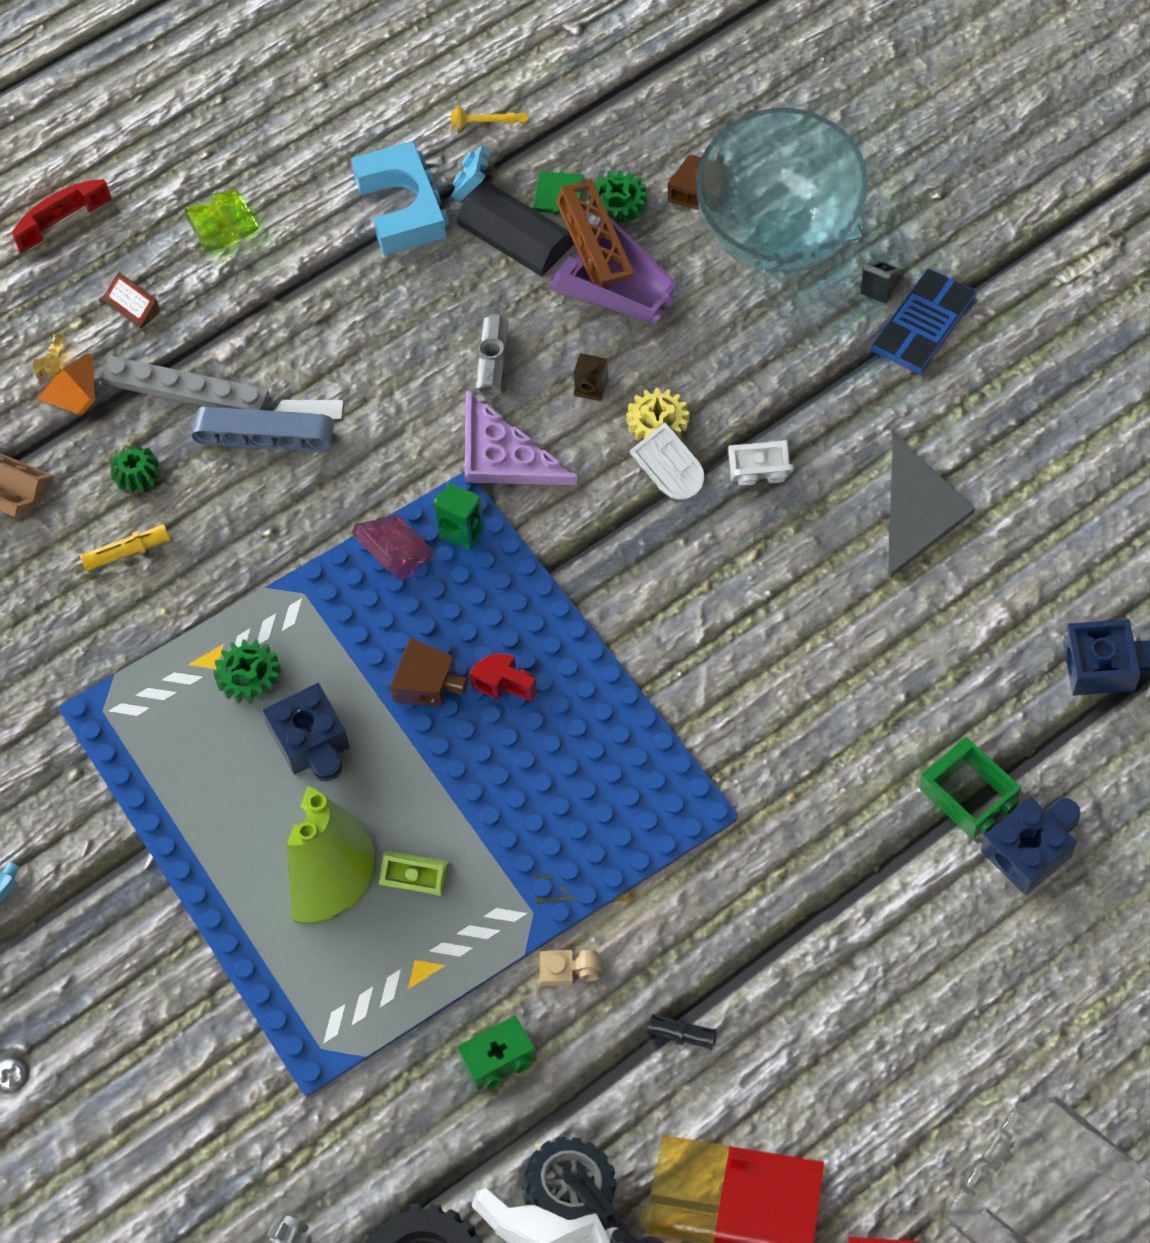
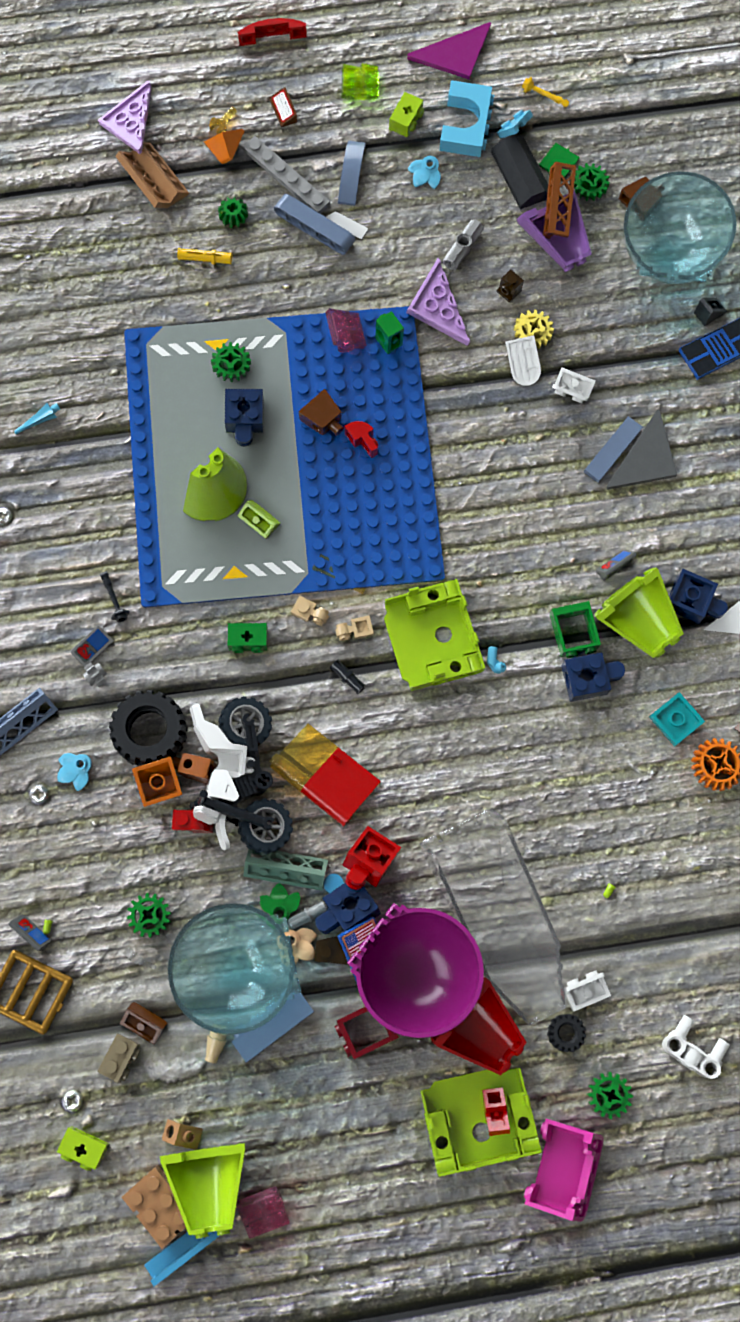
camera: 20 degrees right, 15 degrees up
none -> slope [70,625,114,667]
none -> black piece [100,571,130,623]
none -> tan plate [335,615,374,641]
none -> sand blue slope [338,141,365,206]
none -> lime piece [384,579,486,691]
none -> lime brick [389,92,425,138]
none -> magenta tile [407,22,491,80]
none -> medium azure plate [408,156,441,189]
none -> medium azure arm [487,646,506,674]
none -> sand blue tile [584,416,643,483]
none -> lime cone [595,567,684,658]
none -> dark grey slope [596,550,637,581]

